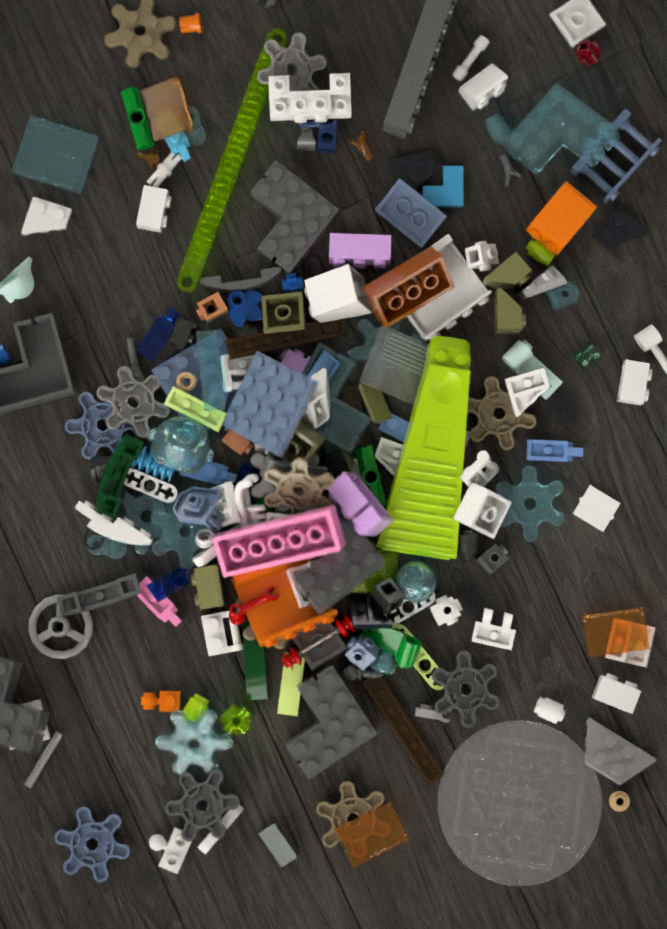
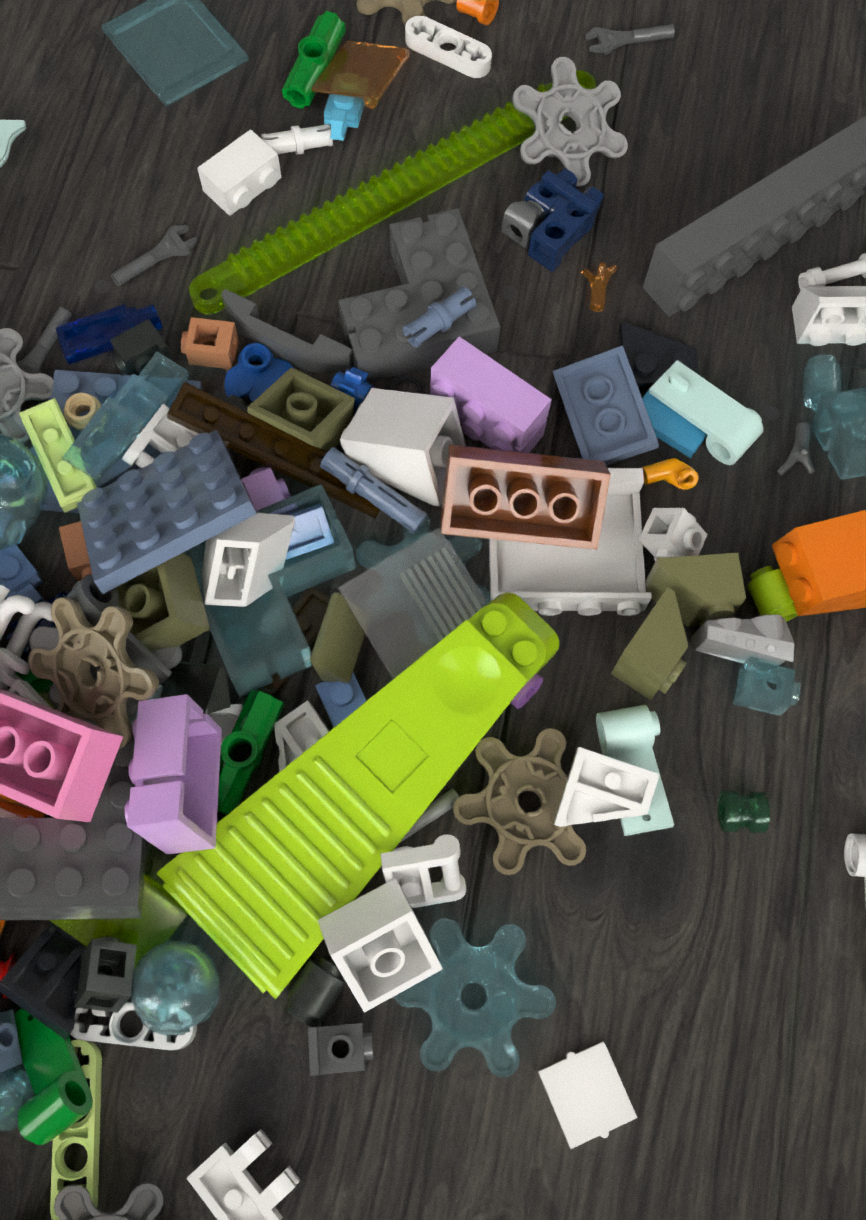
camera: 35 degrees right, 15 degrees down
white wing [21,197,72,235] -> none
clear orange bar [138,150,159,168] -> none
clear light blue piece [180,106,206,146] -> none
white bracket [268,73,351,123] -> none
white brick [429,595,463,626] -> none
medium blue hinge [526,440,583,462] -> none
white brick [617,360,652,406] -> none
none -> dark grey piece [111,225,197,287]
none -> sand blue pin [320,447,428,534]
none -> sand blue pin [403,286,476,348]
none -> white beam [405,16,492,78]
none -> light orange arm [641,458,699,490]
none -> light aqua door [649,360,763,465]

